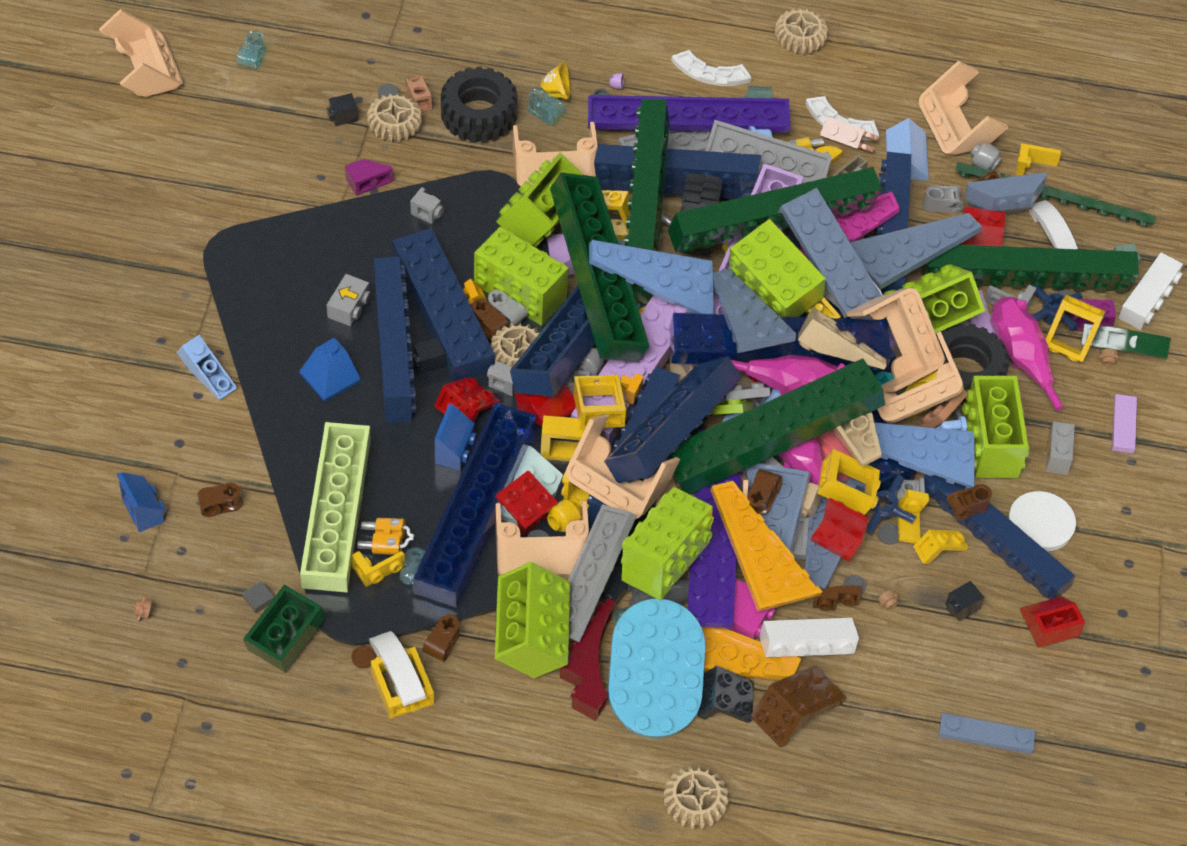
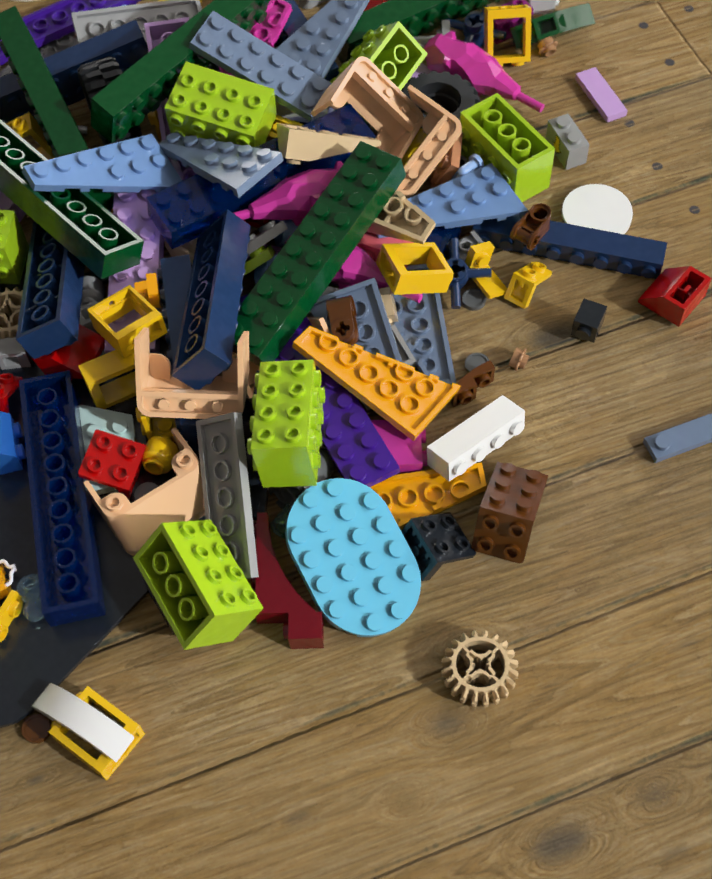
camera: 25 degrees left, 5 degrees up
reddish brown piece [422,614,460,662] -> none
red bracket [811,498,869,562] -> none

